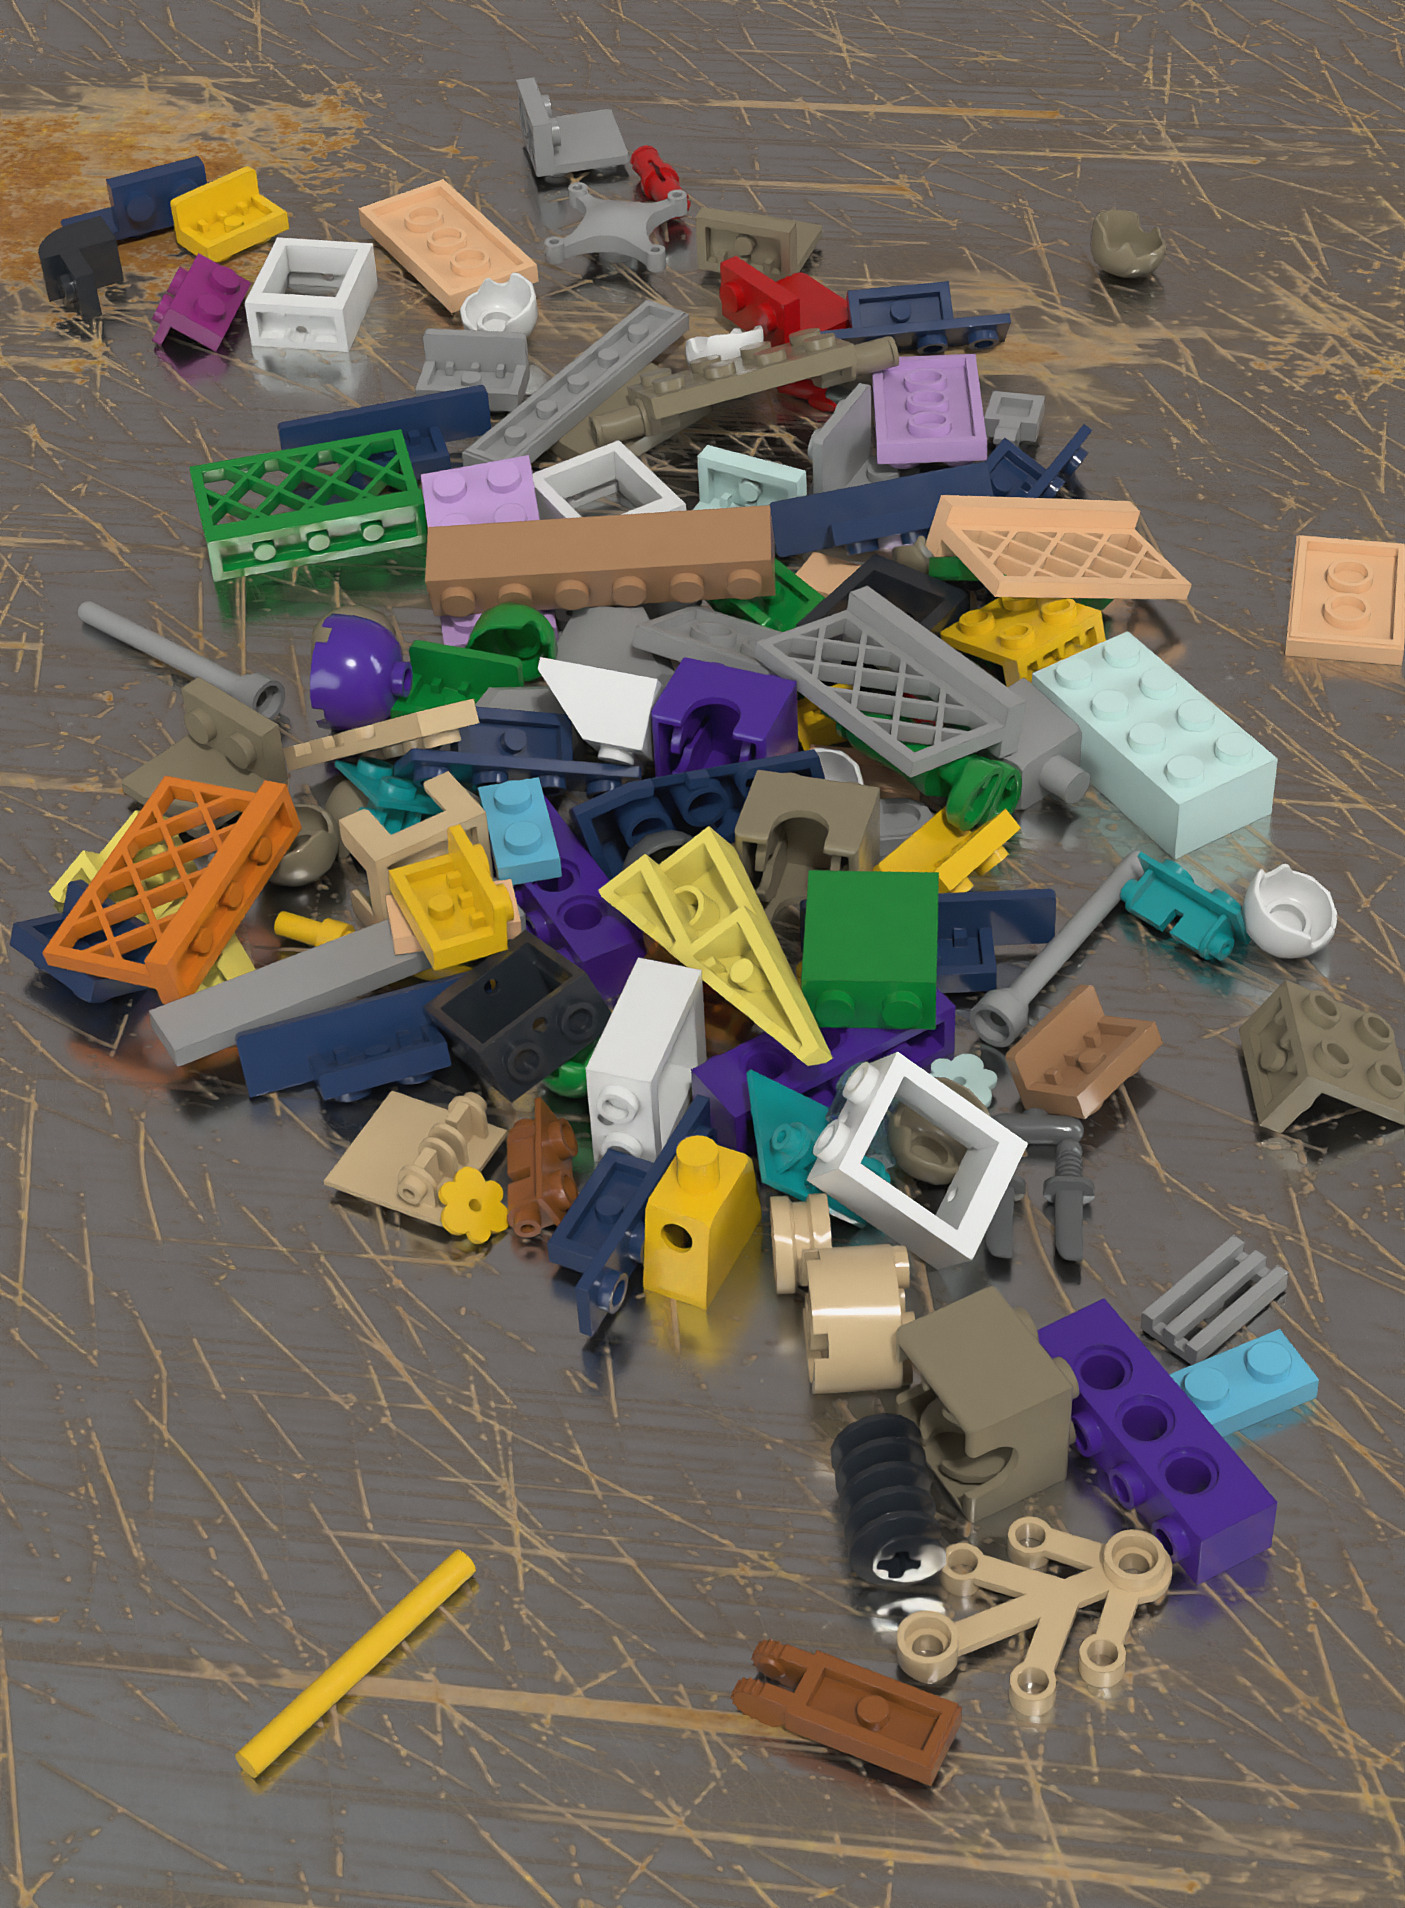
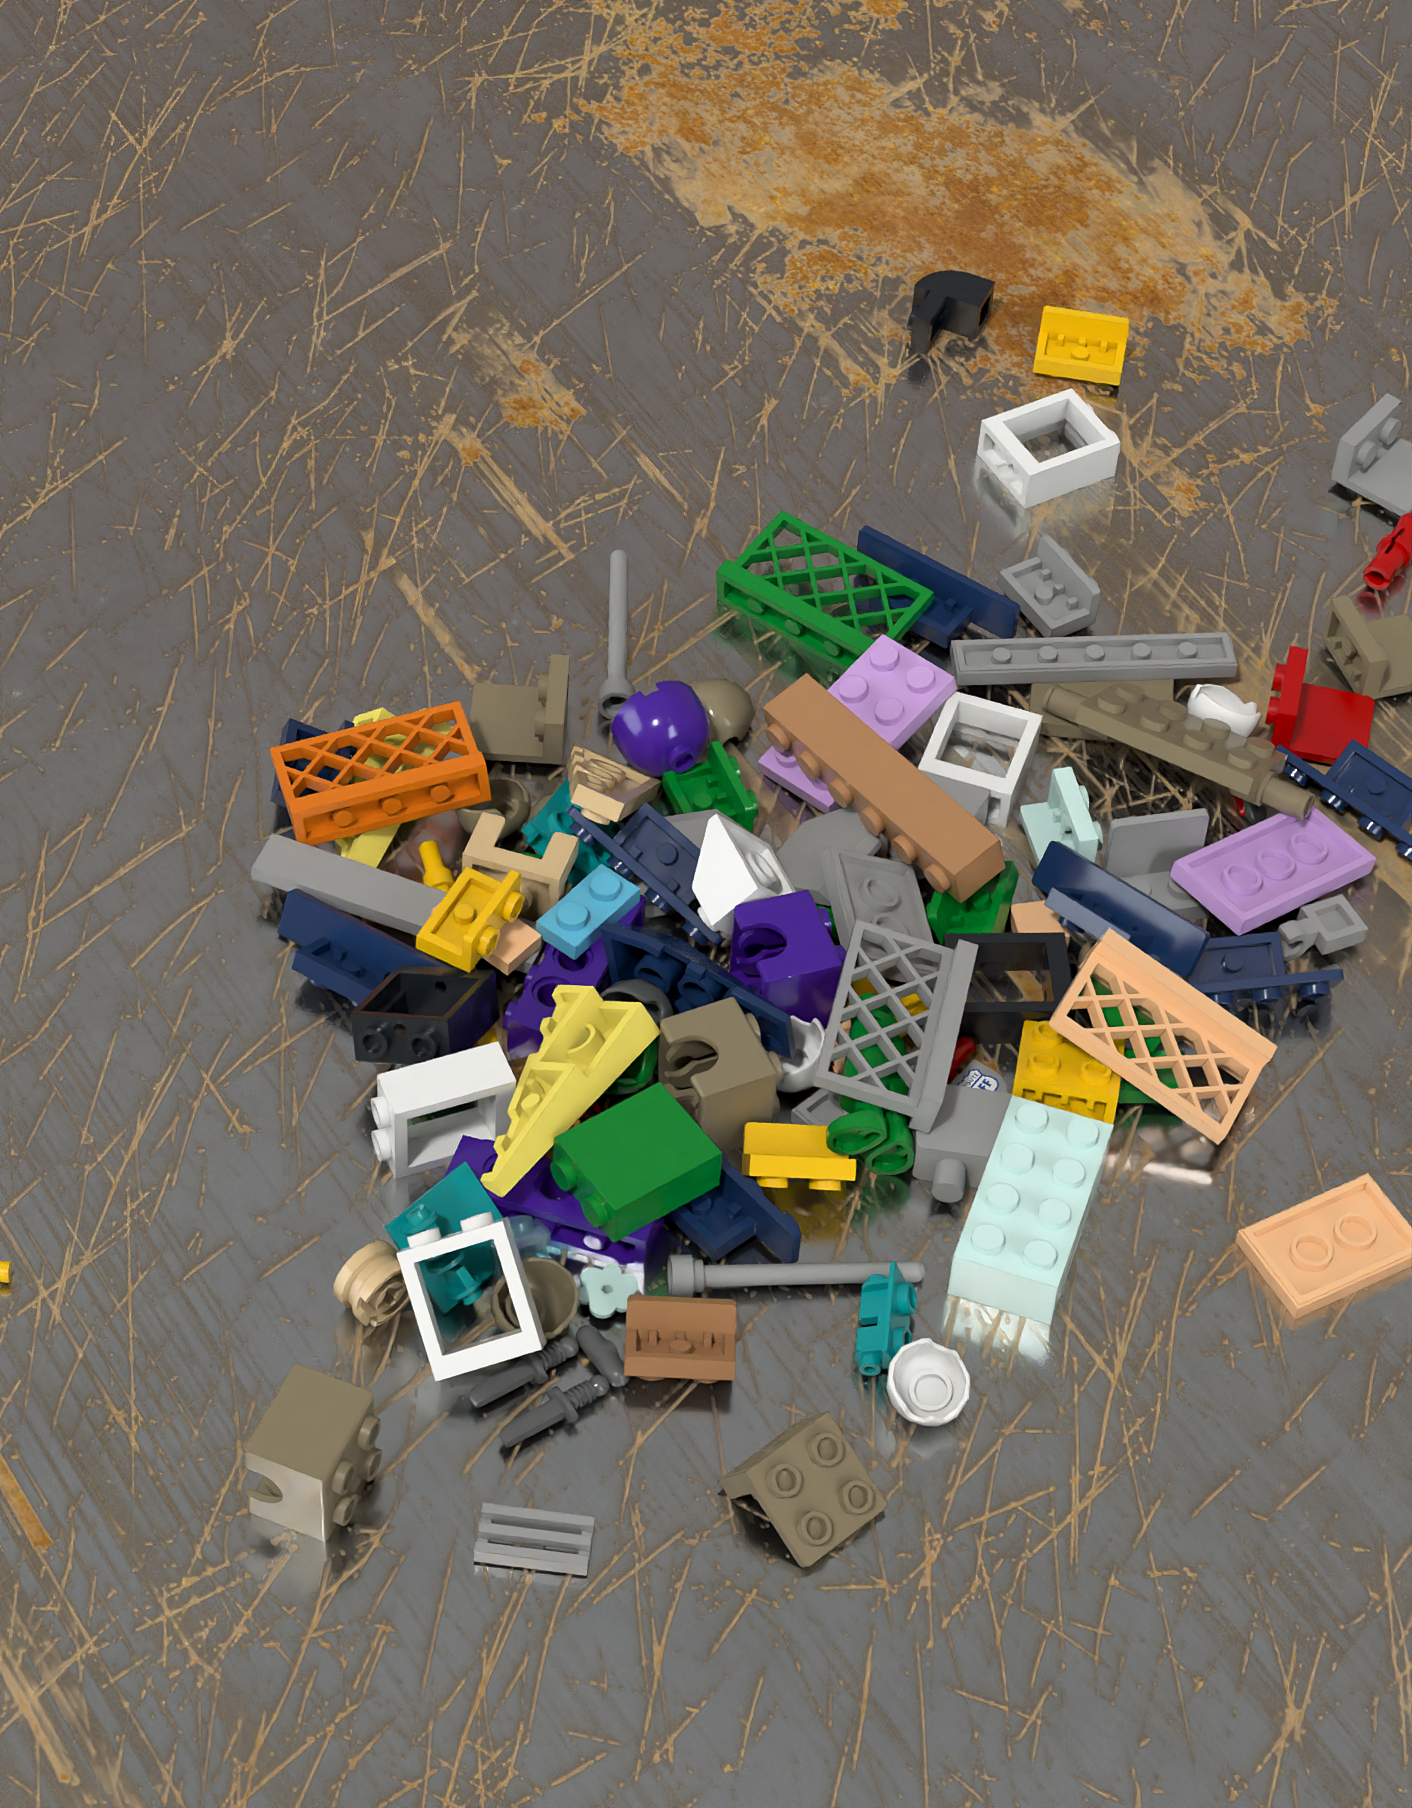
camera: 45 degrees right, 5 degrees up
dark blue bracket [61,156,214,241] -> none
magenta bracket [151,253,251,351] -> none
tan hinge [324,1091,507,1227] -> none
light nougat plate [358,179,539,313] -> none
yellow plant [438,1167,509,1244] -> none
white hair [460,272,538,338] -> none
green hair [465,602,558,682] -> none
dark orange hinge [507,1097,579,1238] -> none
light grey piece [544,182,688,272] -> none
dark blue bracket [547,1094,717,1337] -> none
yellow torso [643,1135,762,1310] -> none
dark orange hinge [730,1639,962,1786] -> none
tan brick [801,1244,915,1395] -> none
black piece [830,1413,946,1587] -> none
tan plant [896,1516,1172,1716] -> none
dark purple brick [1037,1298,1278,1586] -> none
medium azure plate [1169,1329,1319,1437] -> none

